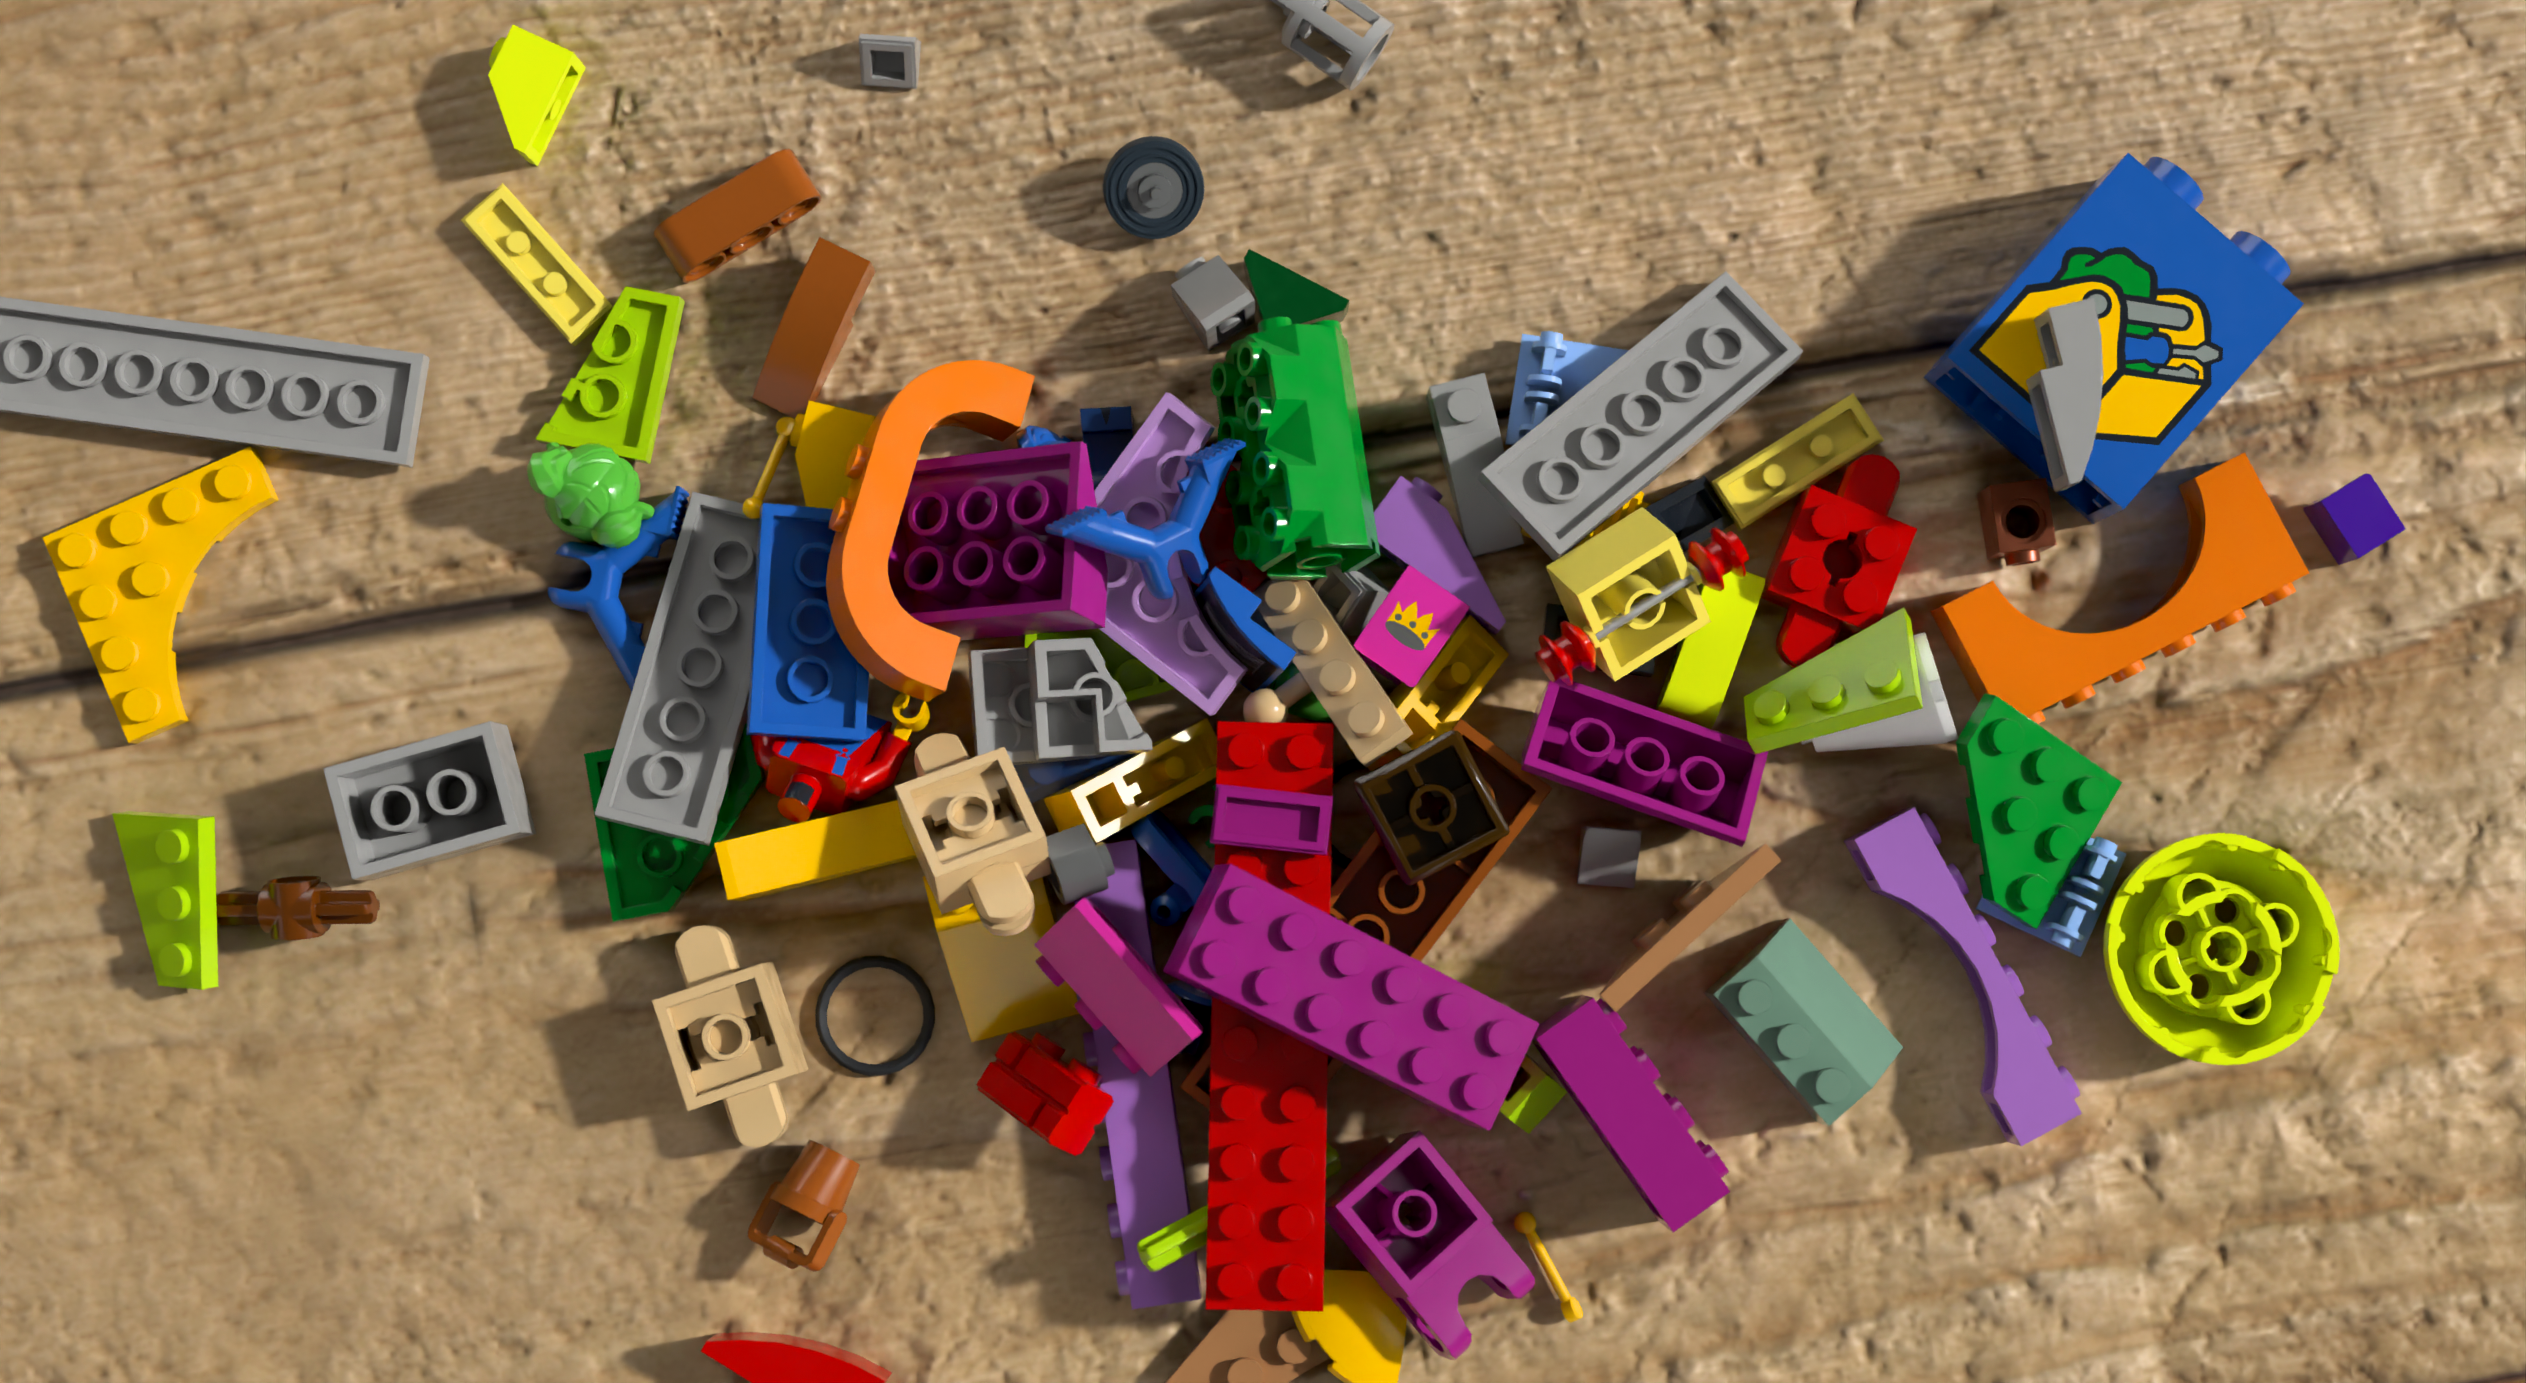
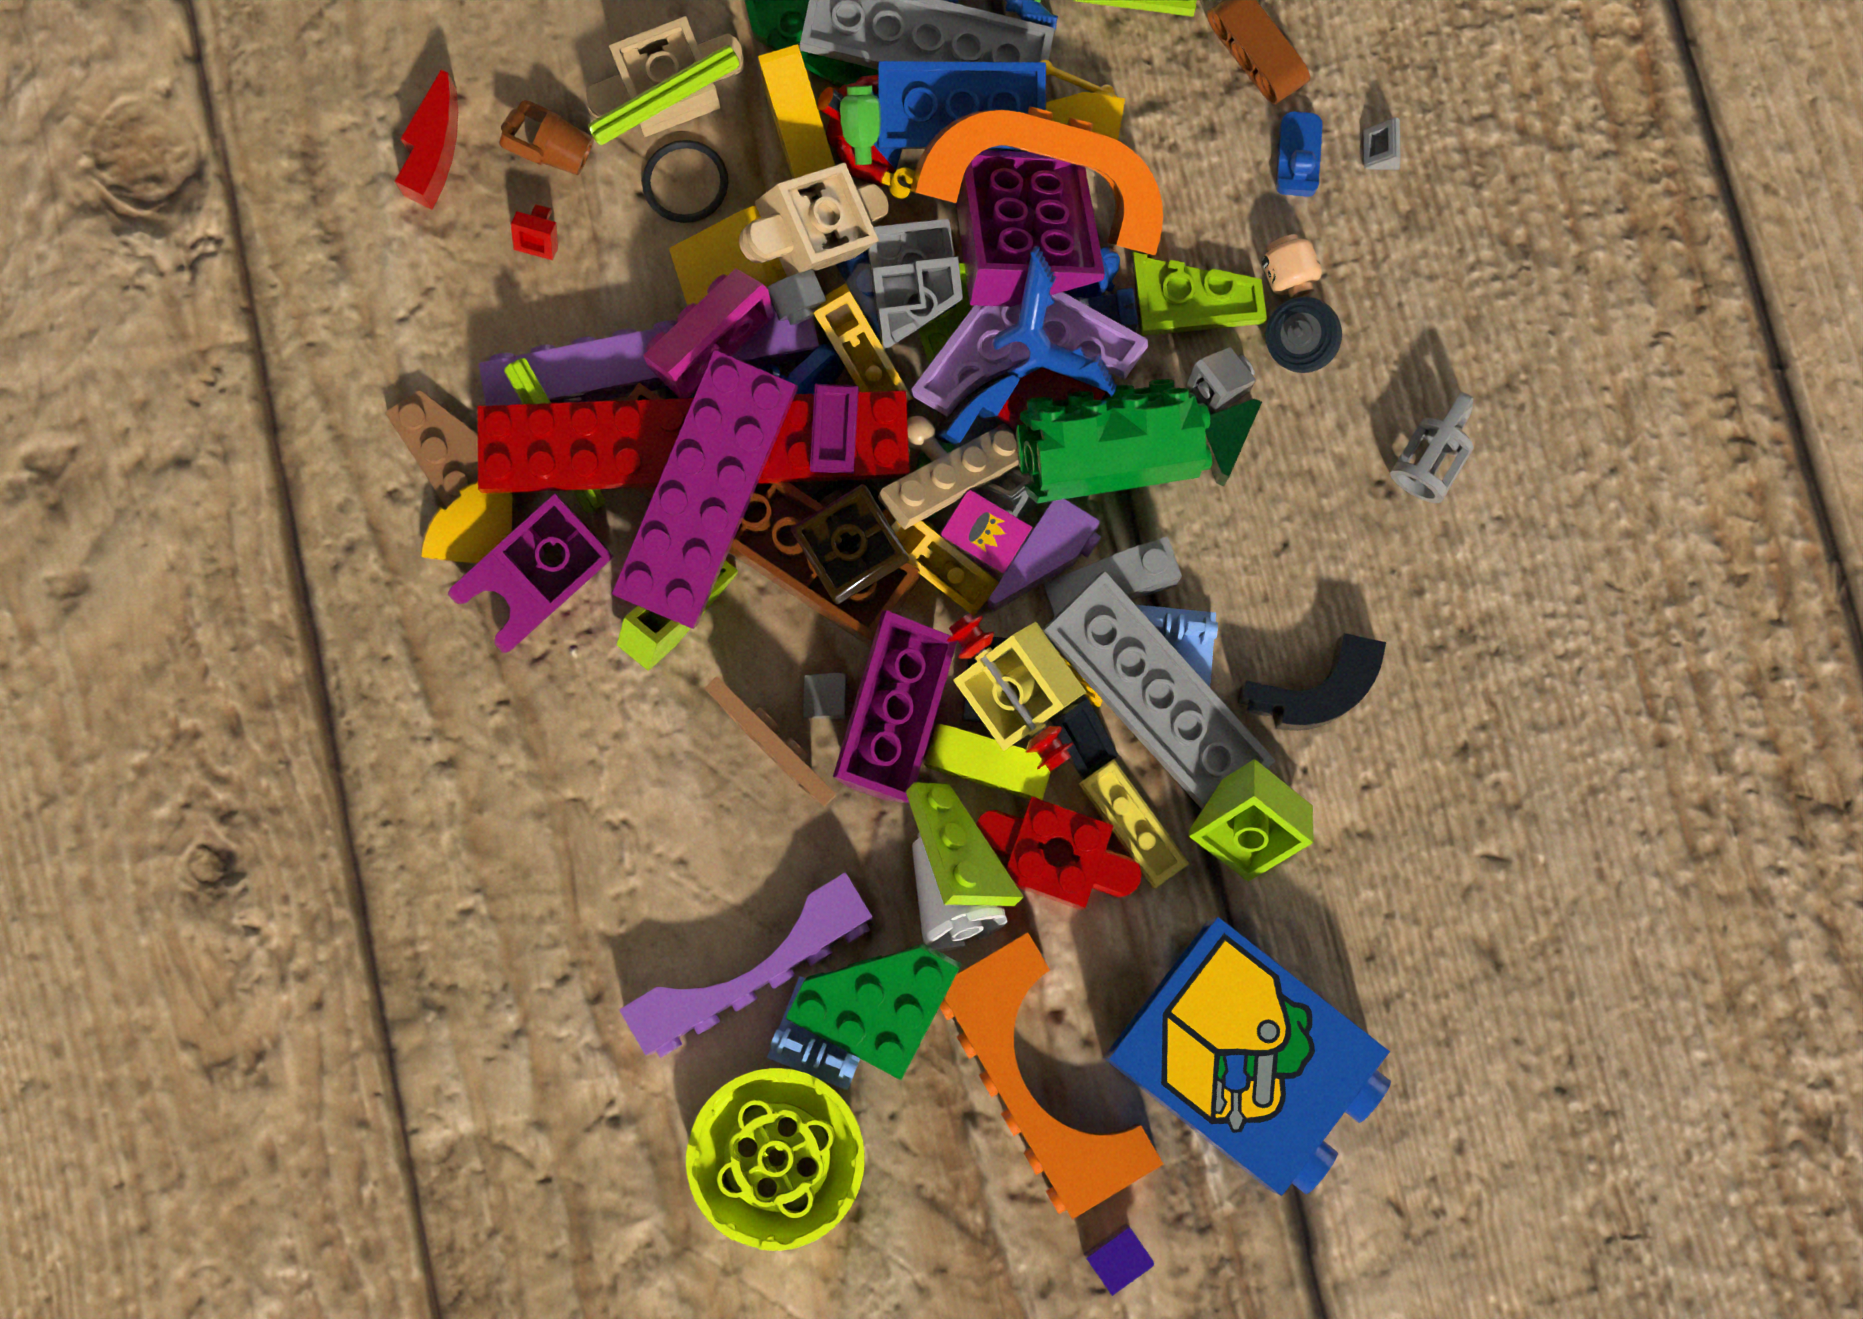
camera: 85 degrees right, 5 degrees down
dark orange slope [752,237,876,419] -> none
red brick [976,1031,1114,1156] -> none
yellow hinge [1514,1212,1583,1323] -> none
magenta brick [1532,995,1731,1233] -> none
sand green slope [1704,918,1904,1126] -> none
copper brick [1977,478,2057,566] -> none
light grey slope [2026,298,2103,492] -> none
none -> red tile [511,204,558,261]
none -> lime axle [588,45,739,145]
none -> bright green plant [840,86,882,165]
none -> lime wing [1132,252,1267,336]
none -> lime slope [1189,759,1314,882]
none -> black arch [1237,633,1386,731]
none -> light nougat head [1262,234,1322,299]
none -> blue piece [1276,112,1323,197]

